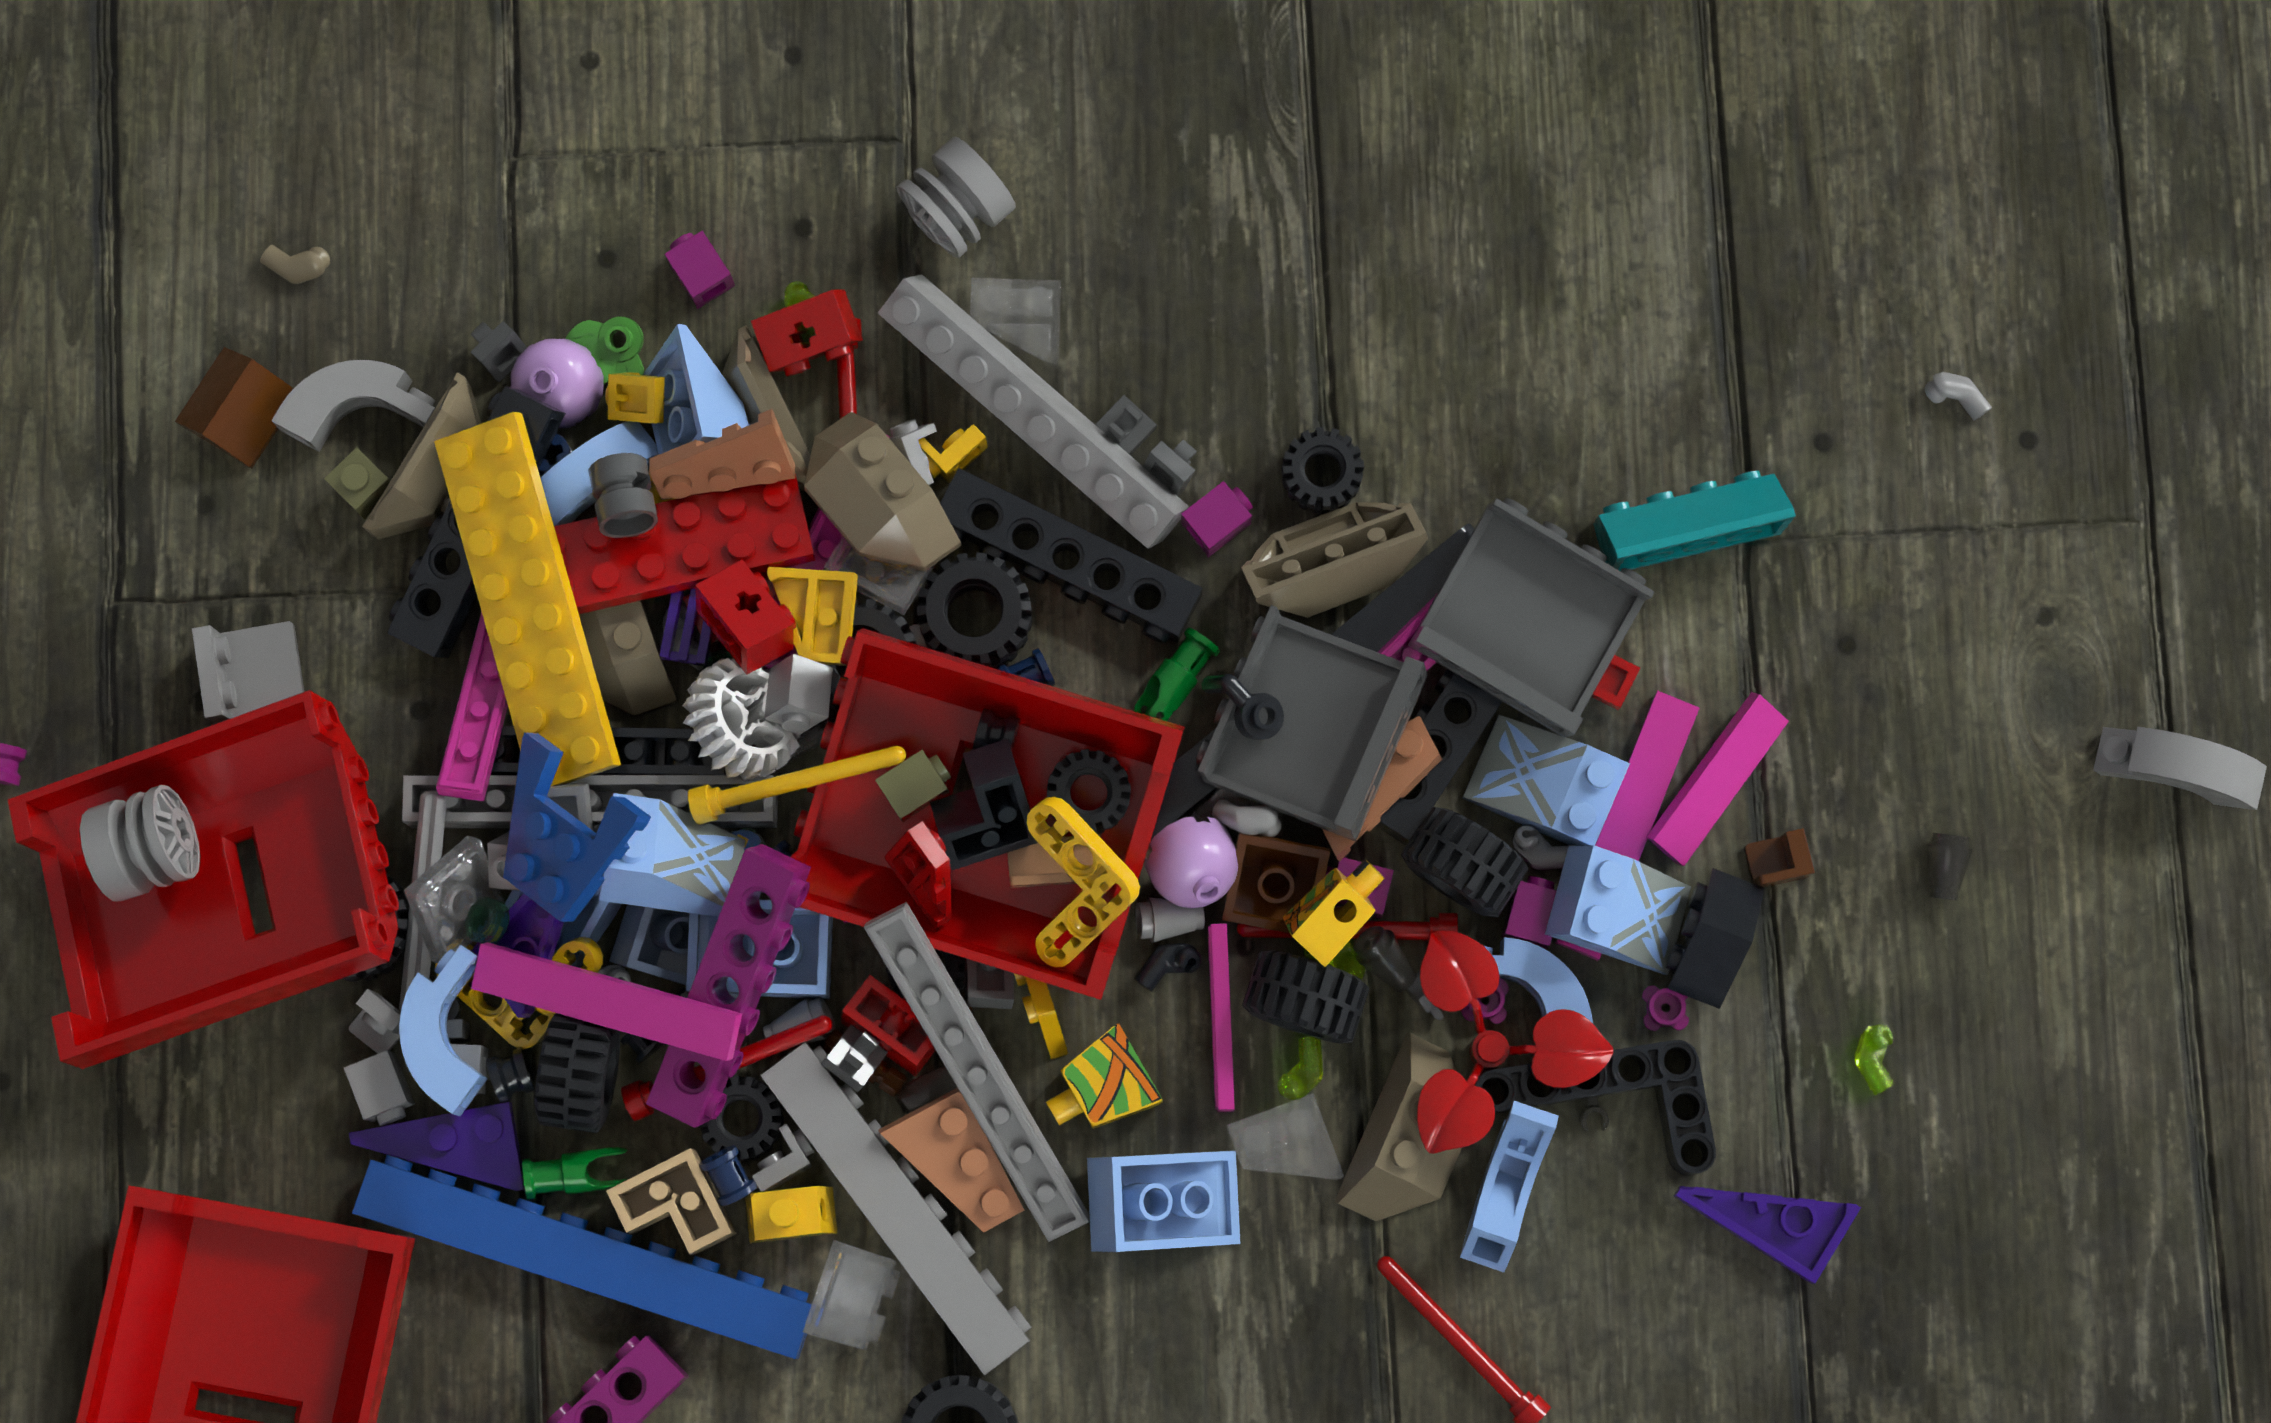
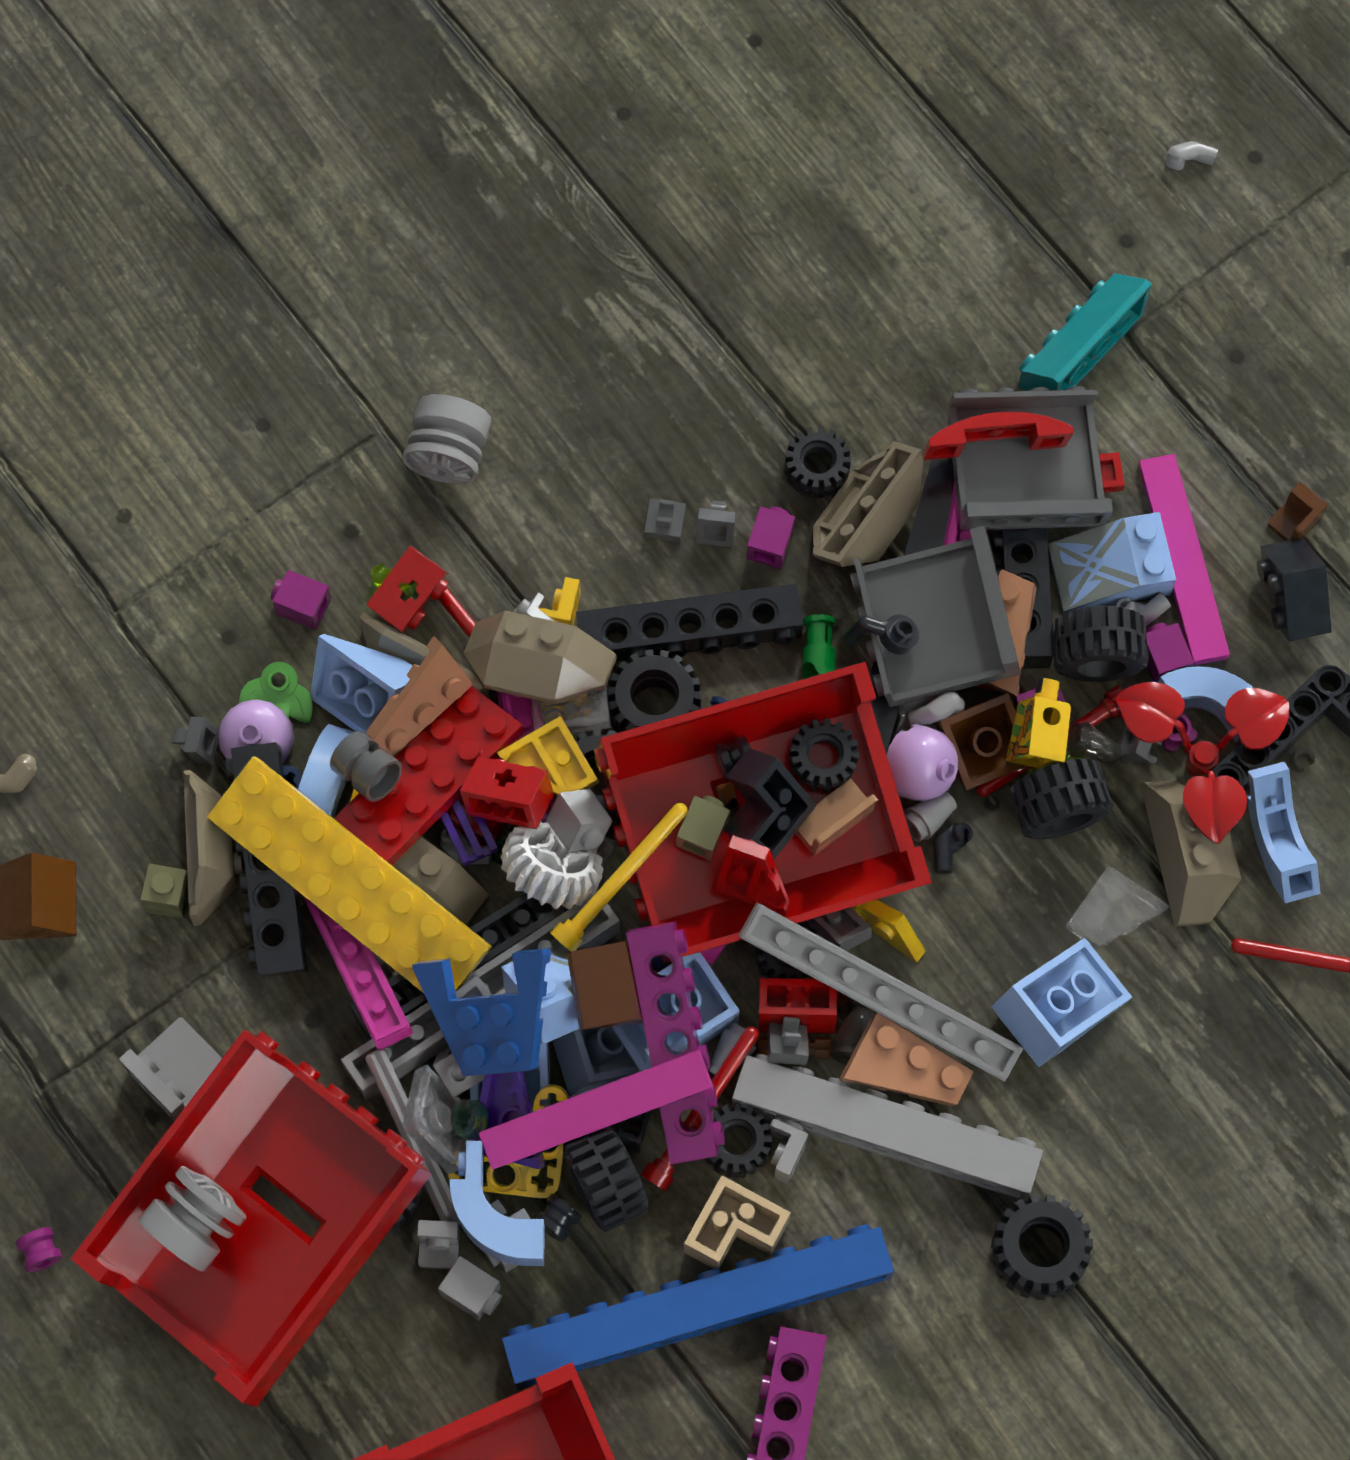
camera: 35 degrees left, 10 degrees down
light grey arch [272,360,435,452] -> none
dark purple wing [349,1102,525,1192] -> none
green piece [522,1147,628,1200] -> none
yellow bracket [605,372,665,424] -> none
dark blue bush [699,1145,757,1206] -> none
yellow torso [745,1186,838,1244] -> none
clear slope [803,1240,901,1350] -> none
light grey brick [878,274,1189,549] -> none
clear wing [970,278,1061,369] -> none
yellow beam [1026,796,1140,967] -> none
torso [1046,1024,1163,1129] -> none
dark pink tile [1208,924,1235,1112] -> none
clear neon green arm [1277,1037,1323,1101] -> none
light blue slope [1545,845,1691,975] -> none
magenta plate [1642,985,1689,1031] -> none
dark pink tile [1646,692,1789,866] -> none
none -> reddish brown slope [566,941,643,1030]
none -> red slope [922,412,1074,460]

